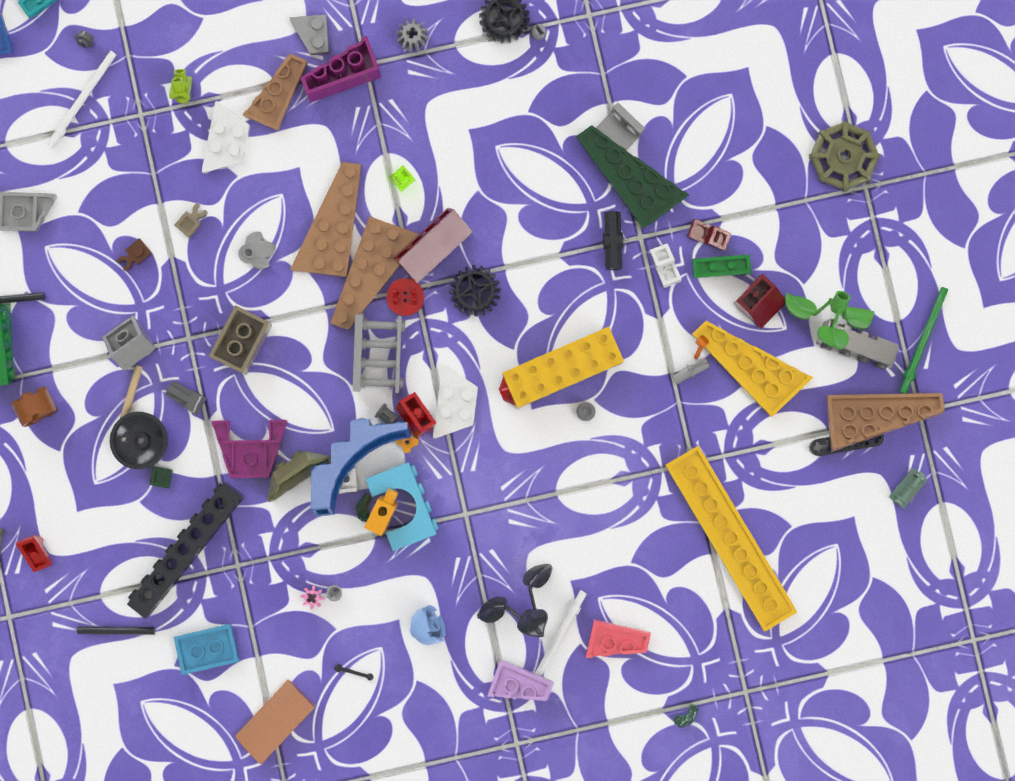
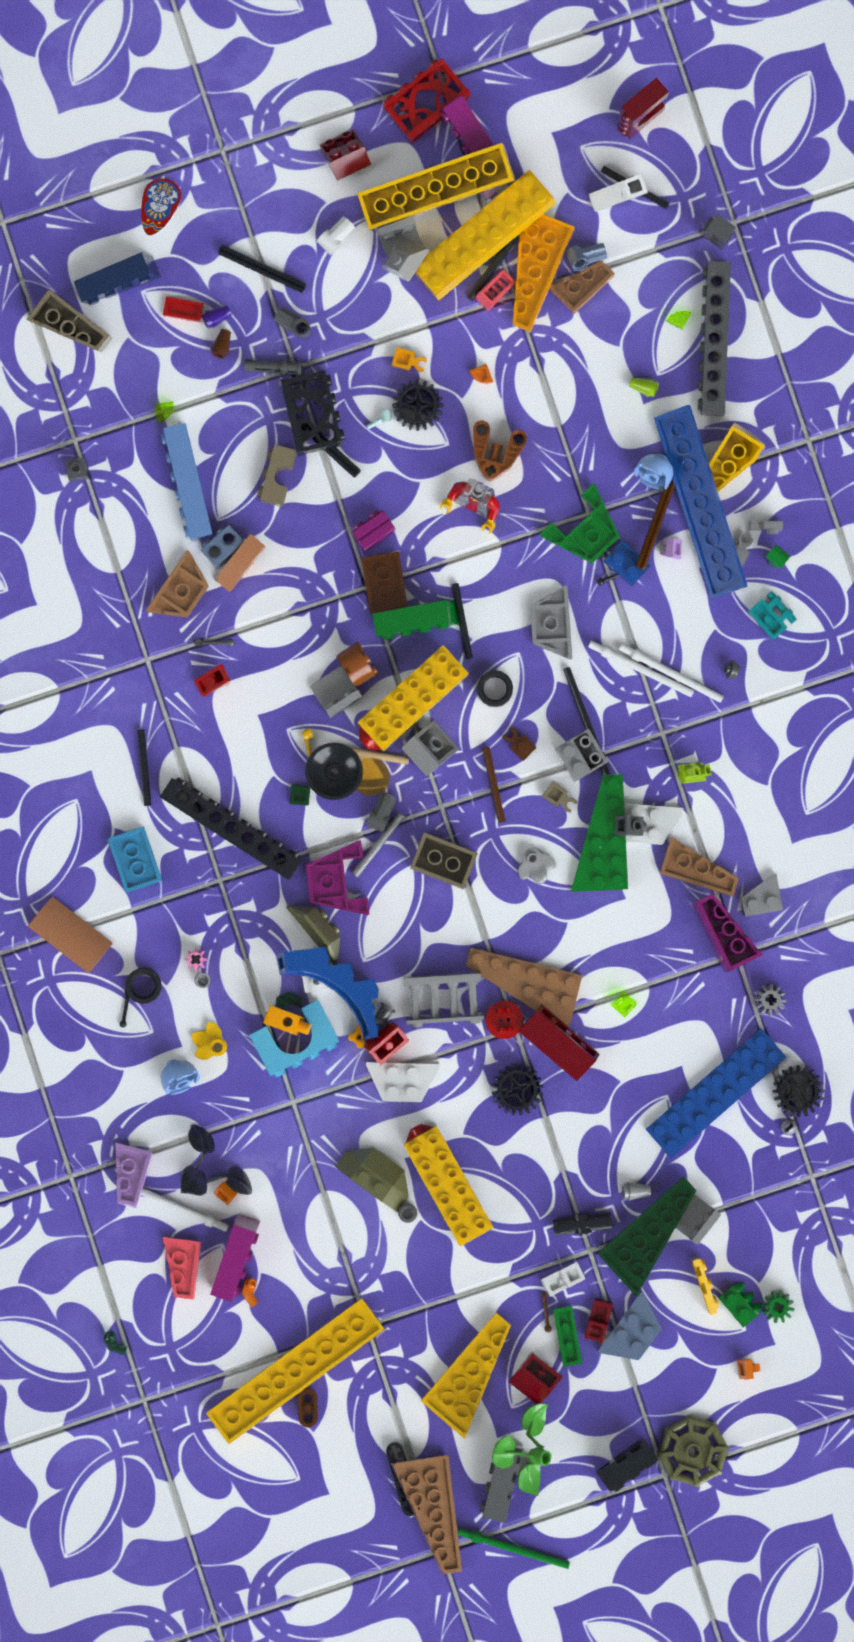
camera: 85 degrees right, 0 degrees up
medium nougat wing [290,162,362,278] -> none
light grey axle [671,358,709,385] -> none
orange hand [693,334,709,359] -> none
sand green hinge [889,468,927,509] -> none
none -> black tyre [125,968,162,1004]
none -> yellow plate [191,1022,227,1060]
none -> magenta wedge [210,1214,260,1302]
none -> orange tile [213,1180,237,1206]
none -> orange arm [241,1278,259,1308]
none -> reddish brown plate [298,1388,318,1428]
none -> yellow hand [302,728,314,756]
none -> light grey bracket [310,666,362,718]
none -> olive wedge [335,1147,409,1212]
none -> light grey bar [352,813,404,878]
none -> yellow piece [357,645,469,753]
none -> clear yellow tile [357,758,390,796]
none -> black tyre [477,670,513,707]
none -> reddish brown bar [482,747,506,823]
none -> reddish brown hinge [542,1292,552,1332]
none -> light grey slope [555,729,608,783]
none -> black bar [563,667,610,775]
none -> green wing [571,774,629,892]
none -> white bar [588,640,694,697]
none -> black wedge [596,1437,658,1492]
none -> sand blue wing [597,1291,662,1360]
none -> dark grey brick [616,815,647,836]
none -> light grey cone [622,1182,651,1201]
none -> blue plate [645,1028,787,1158]
none -> yellow wing [691,1256,719,1315]
none -> green plate [718,1282,762,1328]
none -> orange tile [737,1358,760,1380]
none -> green gear [761,1290,794,1323]

